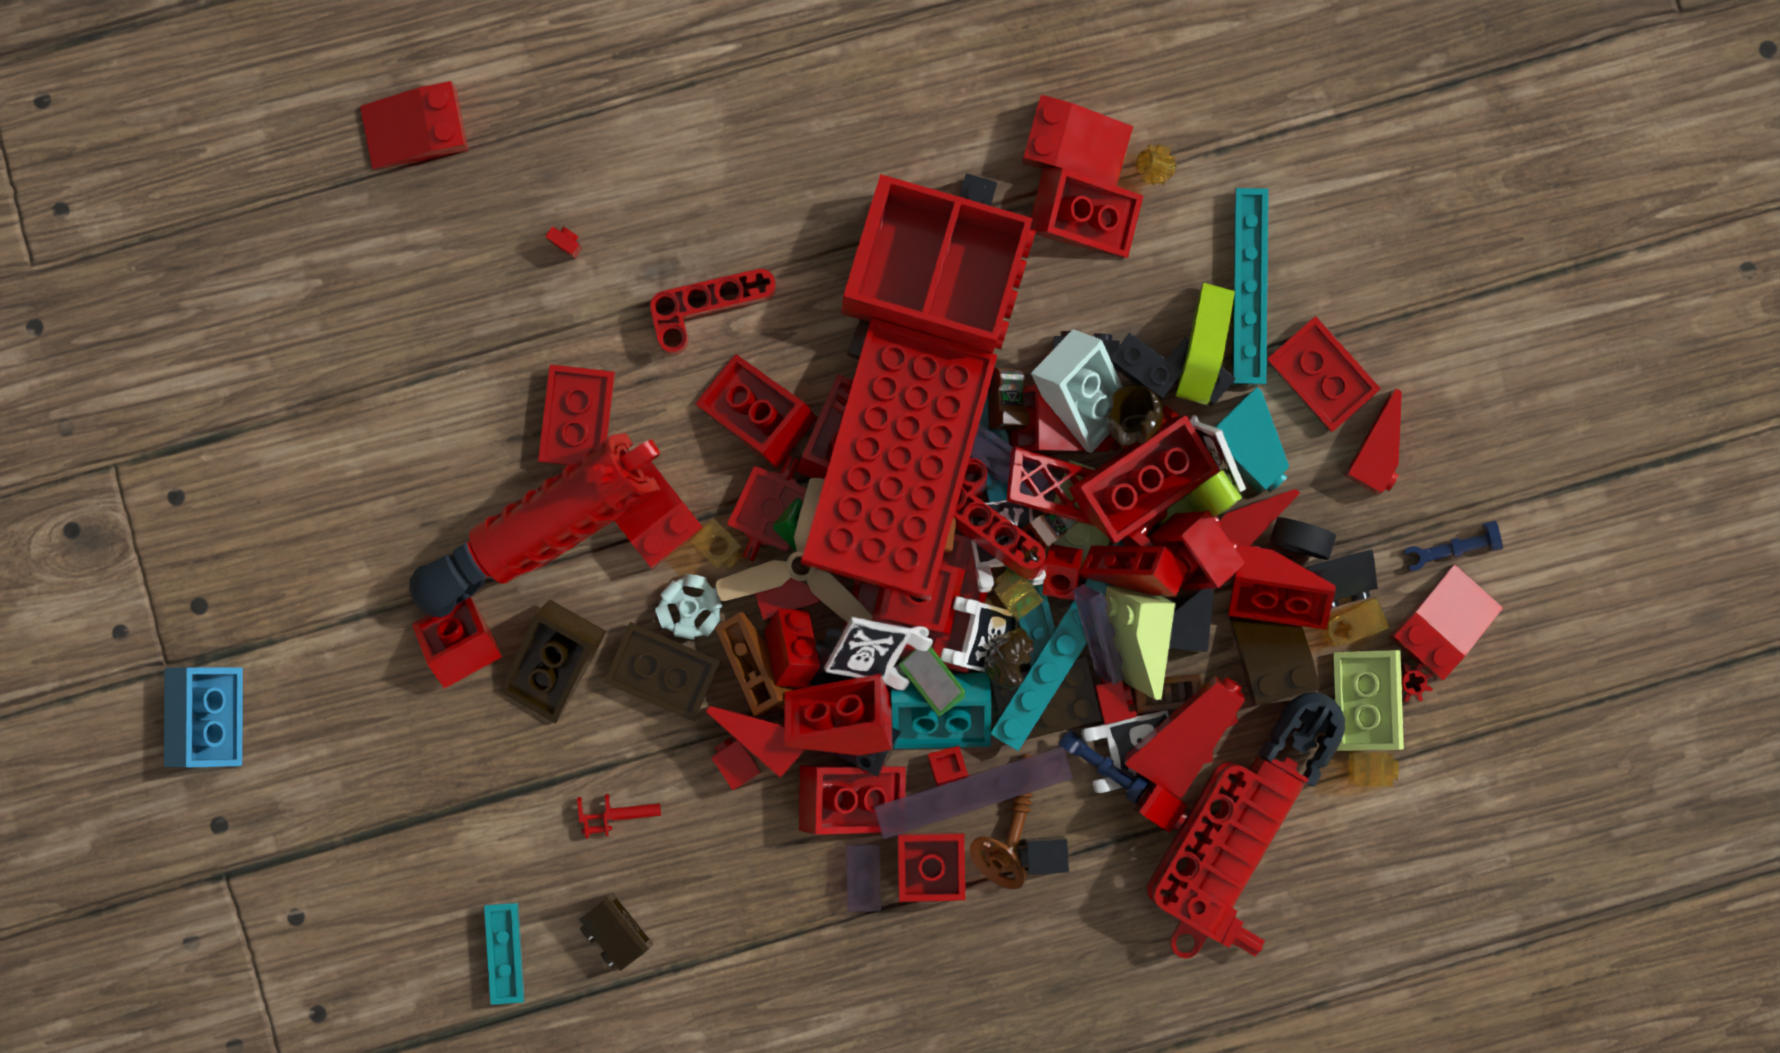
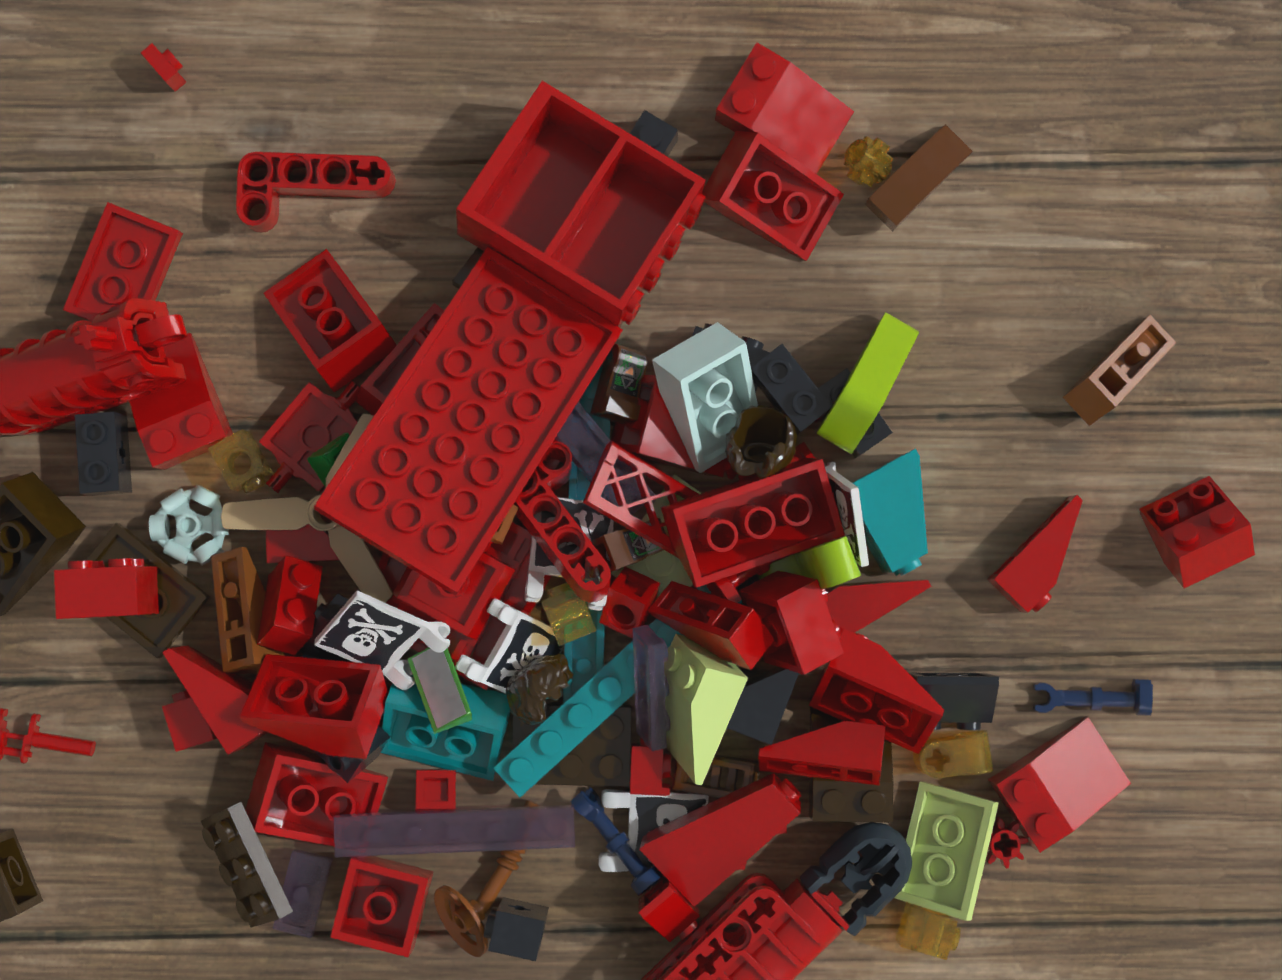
camera: 25 degrees right, 0 degrees up
teal plate [1232,188,1269,385] -> none
red plate [1267,316,1381,433] -> none
black tyre [1270,517,1336,560] -> none
none -> red brick [54,558,159,619]
none -> black brick [75,412,132,496]
none -> dark brown plate [201,802,293,928]
none -> red slope [758,719,886,785]
none -> reddish brown slope [865,124,973,232]
none -> dark orange slope [1063,315,1177,426]
none -> red slope [1139,476,1255,589]

